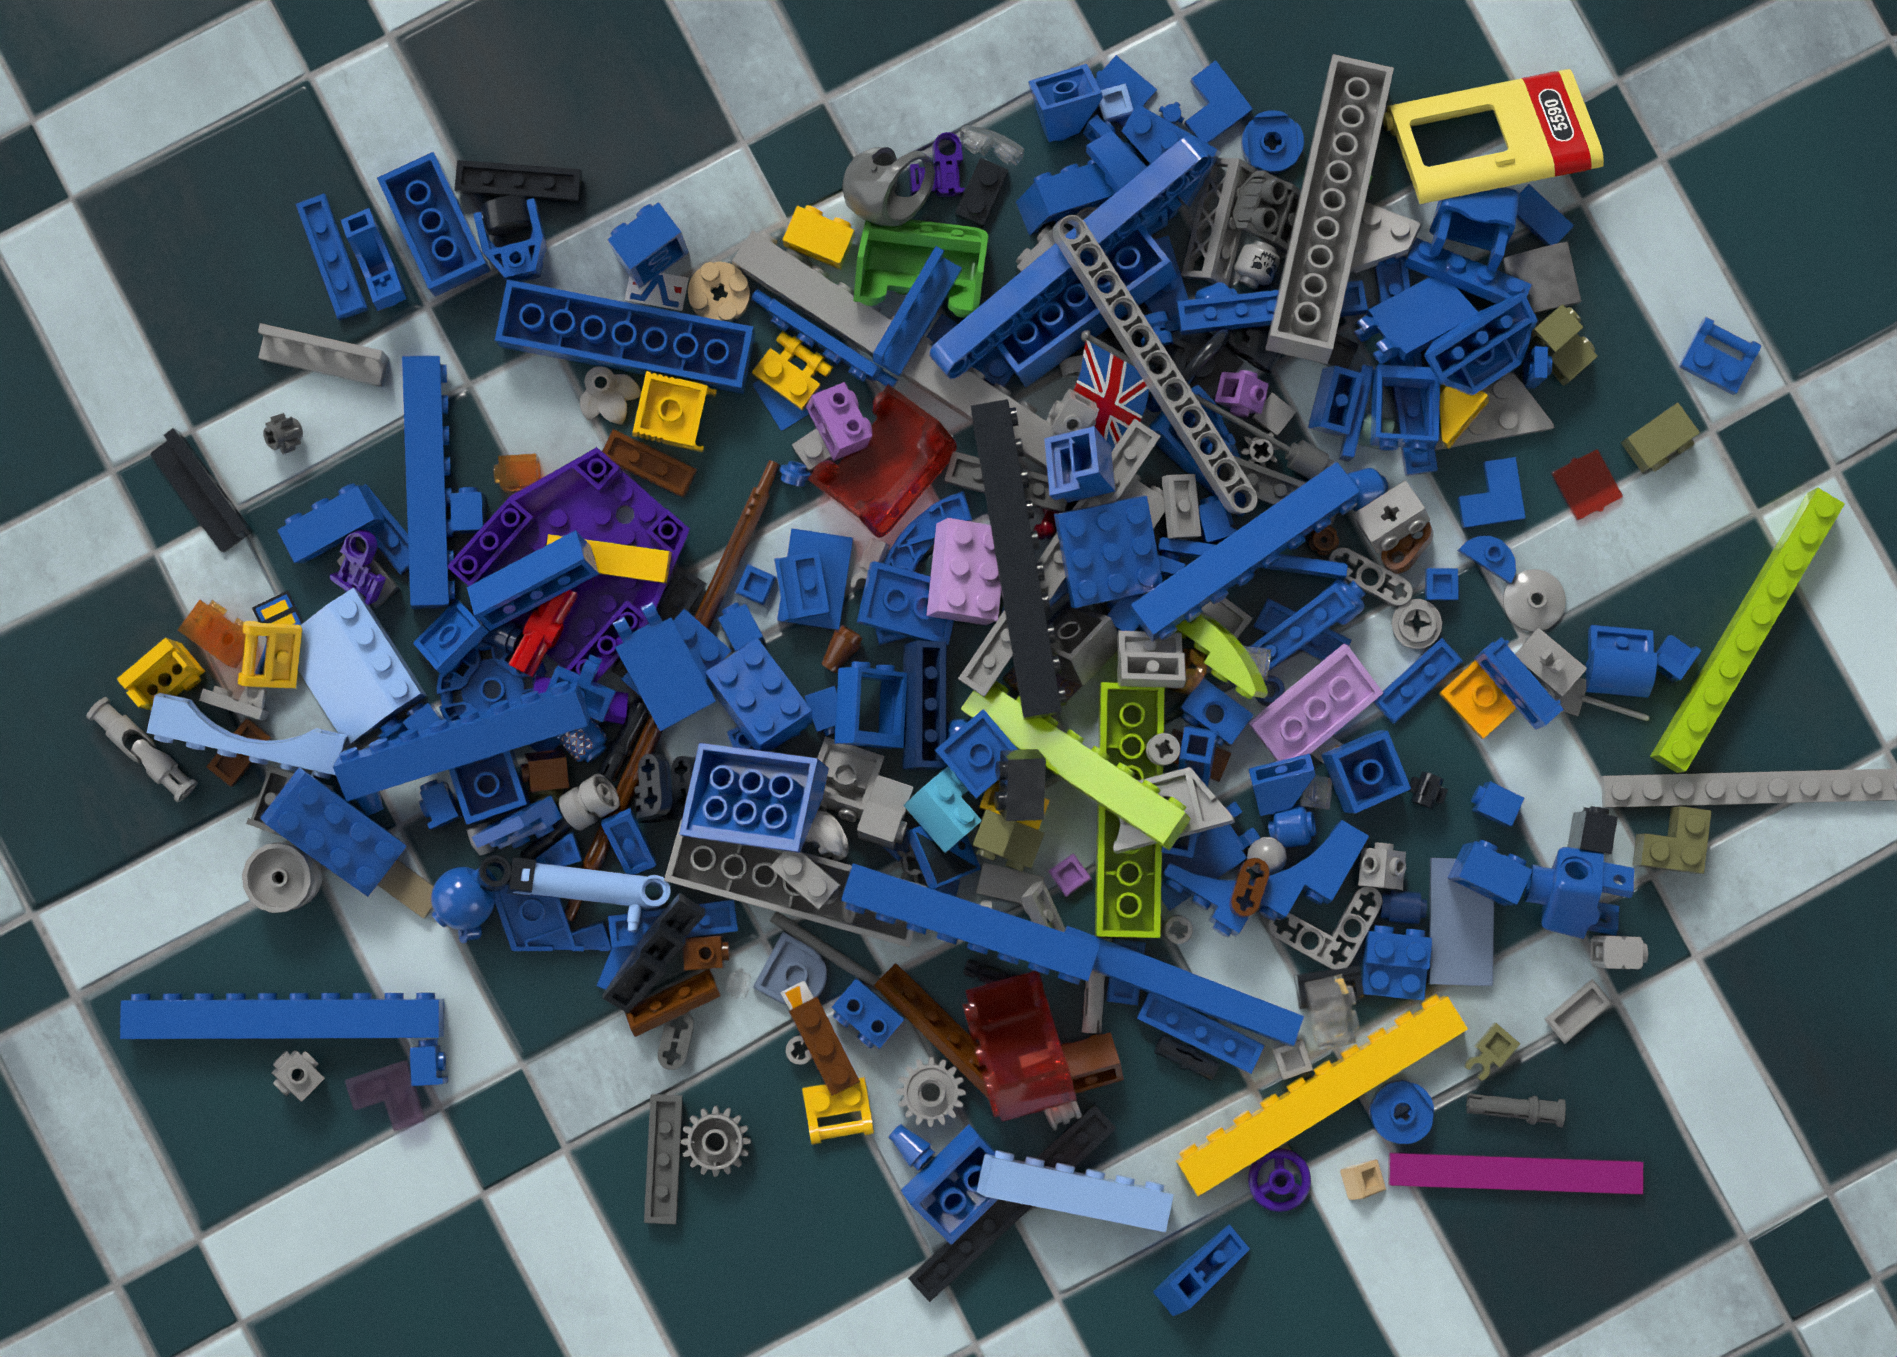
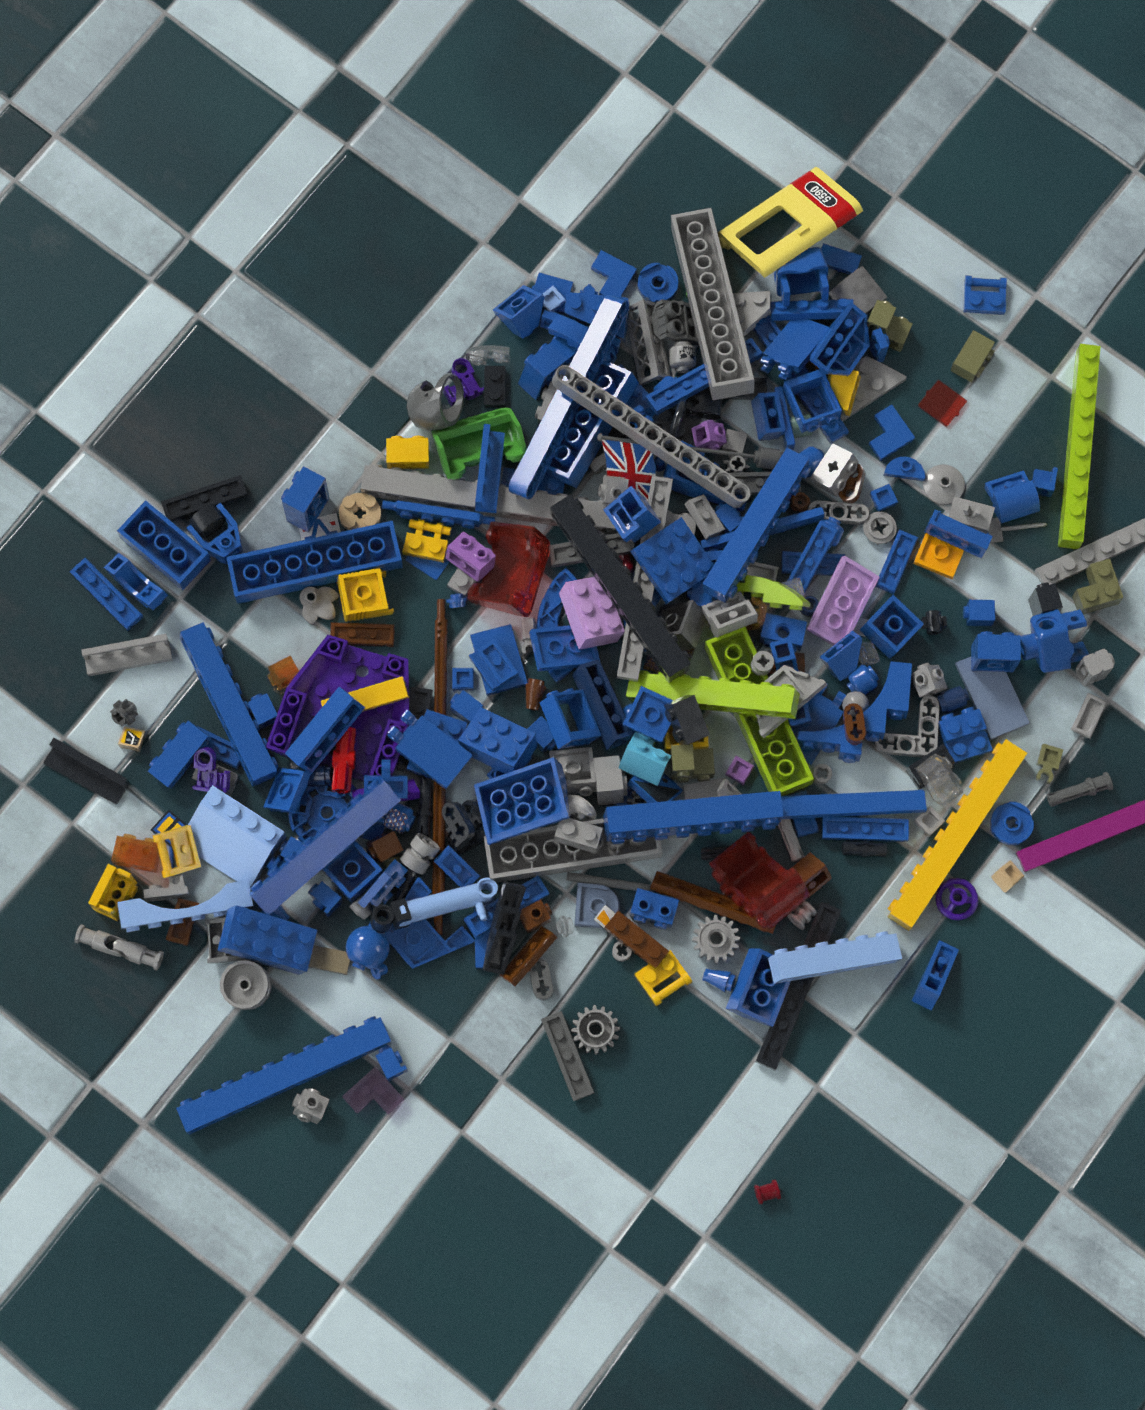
camera: 25 degrees left, 10 degrees down
none -> slope [118,726,146,752]

